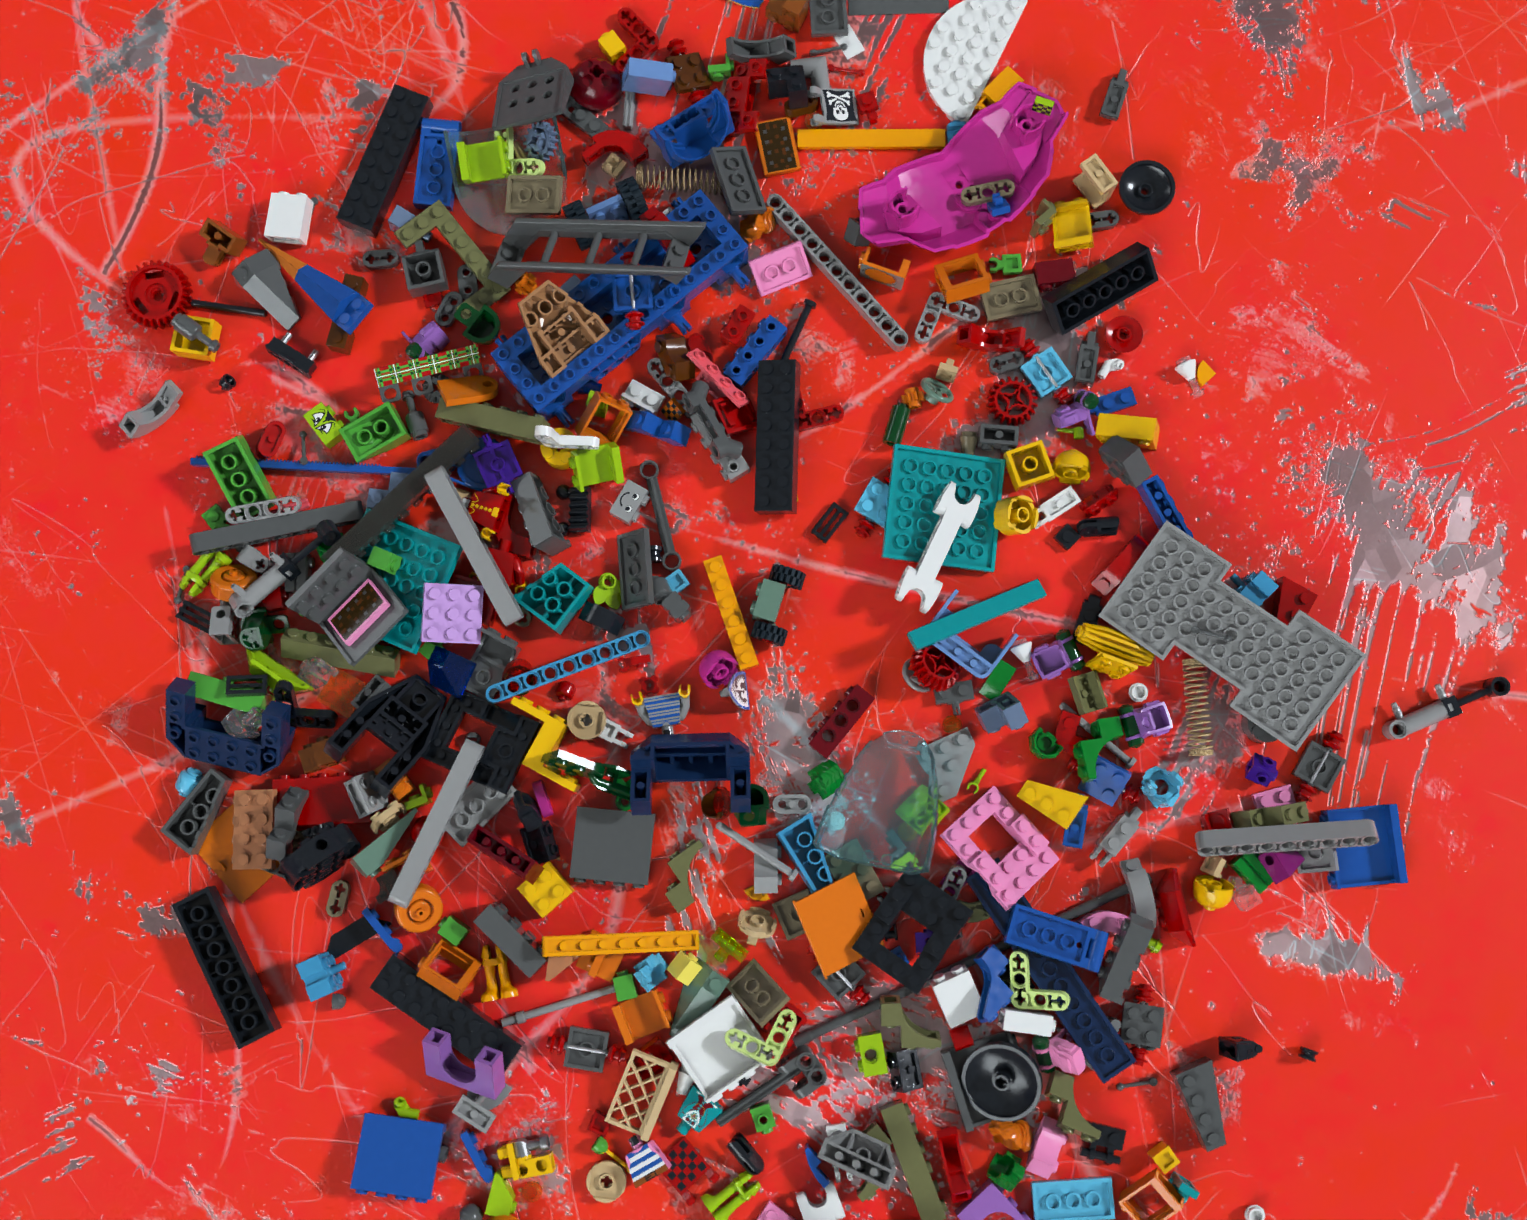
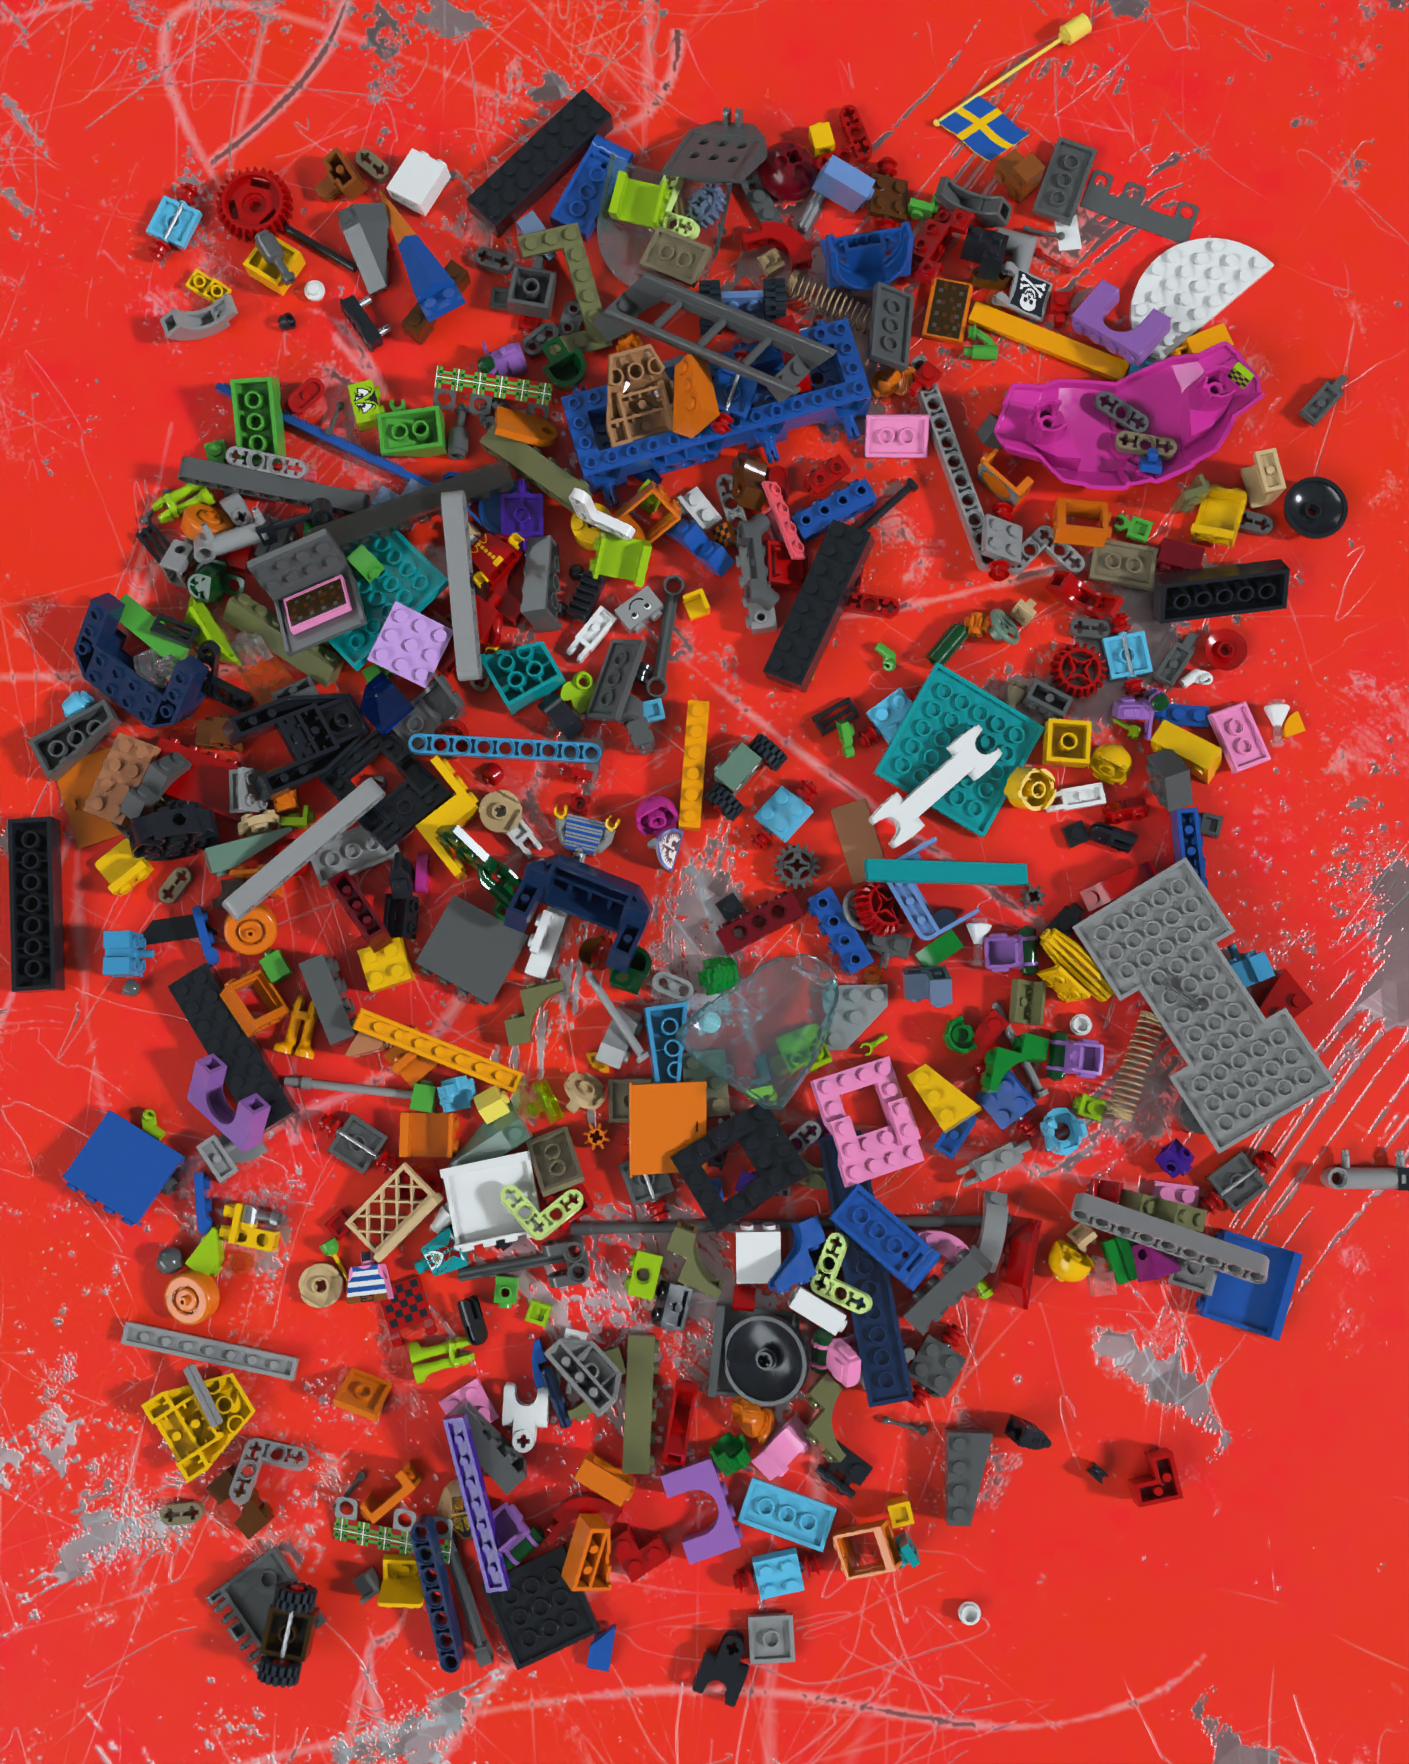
camera: 25 degrees right, 0 degrees up
none -> yellow bracket [95,838,155,897]
none -> medium azure plate [146,183,203,261]
none -> yellow slope [185,268,232,304]
none -> white plate [304,280,325,301]
none -> dark tan beam [355,149,390,184]
none -> dark grey tile [489,287,509,311]
none -> lime tile [524,1298,553,1327]
none -> white bracket [525,906,568,979]
none -> dark blue axle [541,1366,572,1429]
none -> white hinge [566,606,618,664]
none -> orange gear [583,1123,610,1150]
none -> orange wedge [673,354,720,439]
none -> yellow panel [682,588,710,621]
none -> black plate [715,893,745,922]
none -> medium azure plate [750,780,818,851]
none -> dark grey gear [773,843,820,890]
none -> blue brick [806,887,874,976]
none -> nougat sticker [830,799,884,884]
none -> bright green plate [835,719,855,758]
none -> bright green arm [874,642,897,671]
none -> red plate [908,360,943,398]
none -> bright green plant [963,324,998,361]
none -> light grey plate [981,502,1023,582]
none -> dark grey gear [1018,884,1046,911]
none -> medium lavender arch [1071,279,1171,367]
none -> lime bracket [1072,1093,1106,1121]
none -> dark grey beam [1093,391,1149,433]
none -> red brick [1128,1447,1183,1508]
none -> dark grey tile [1200,812,1223,839]
none -> bright pink tile [1207,701,1271,774]

